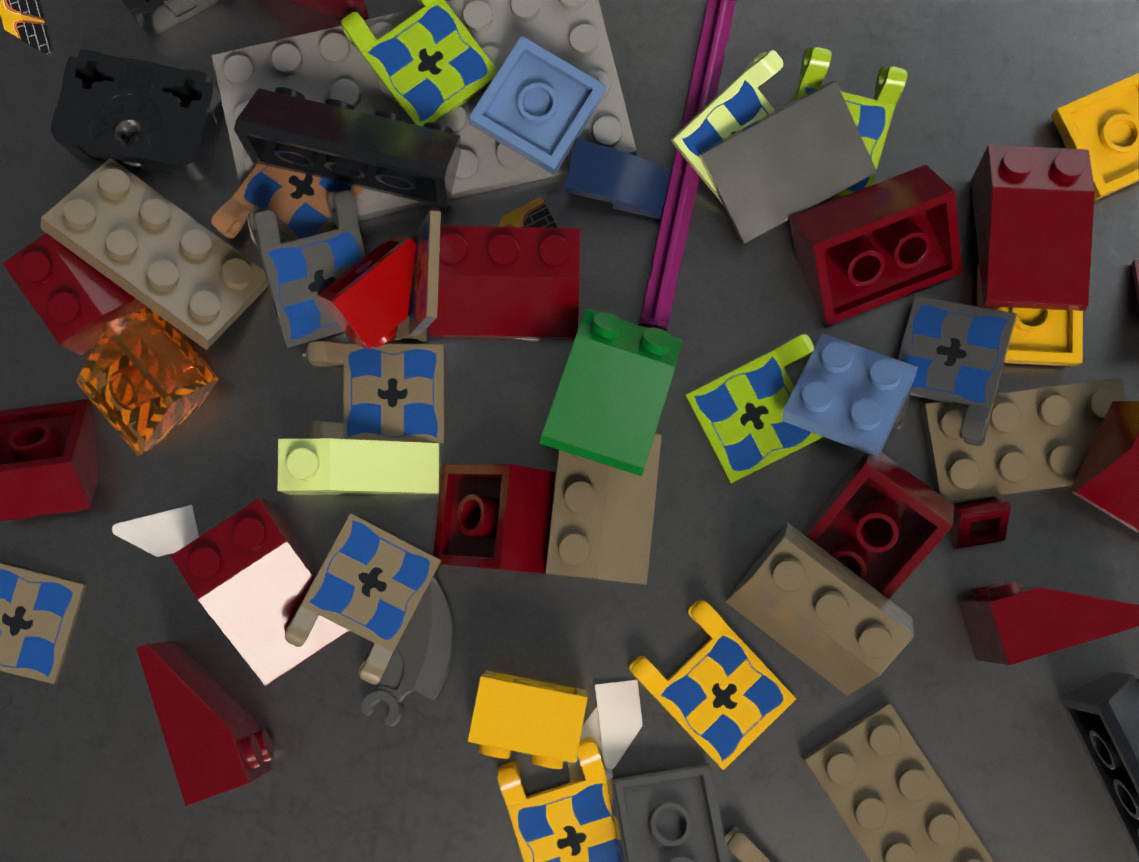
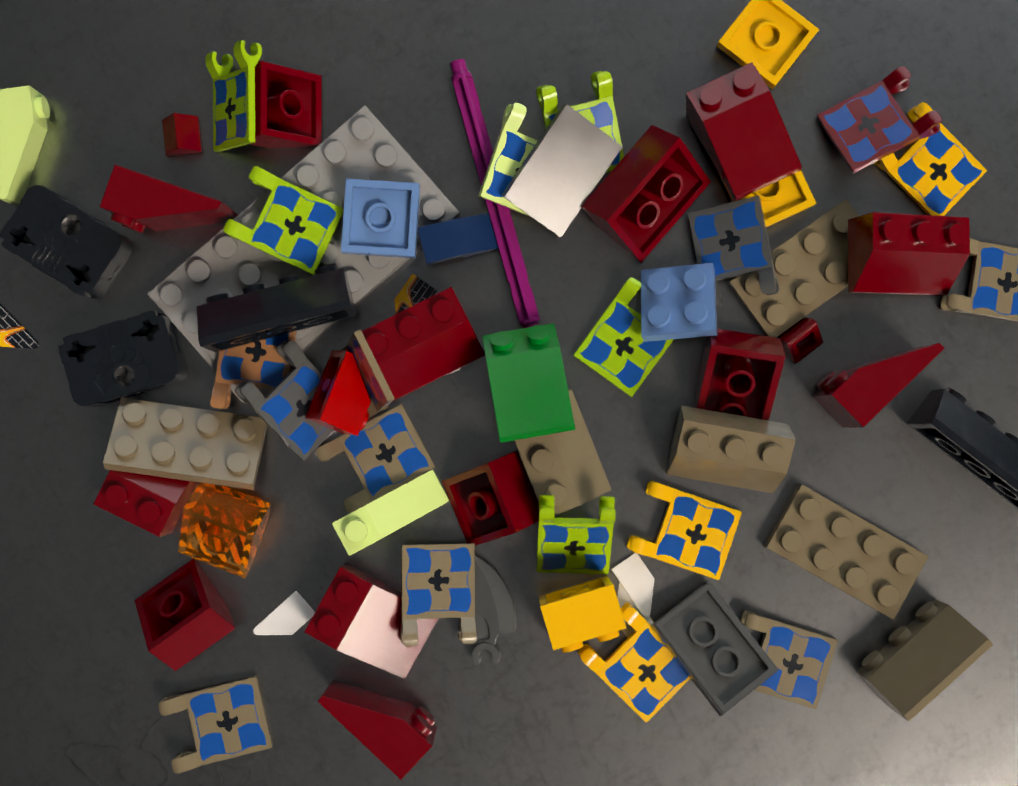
camera: 20 degrees left, 5 degrees up
none -> lime flag [536,495,616,574]

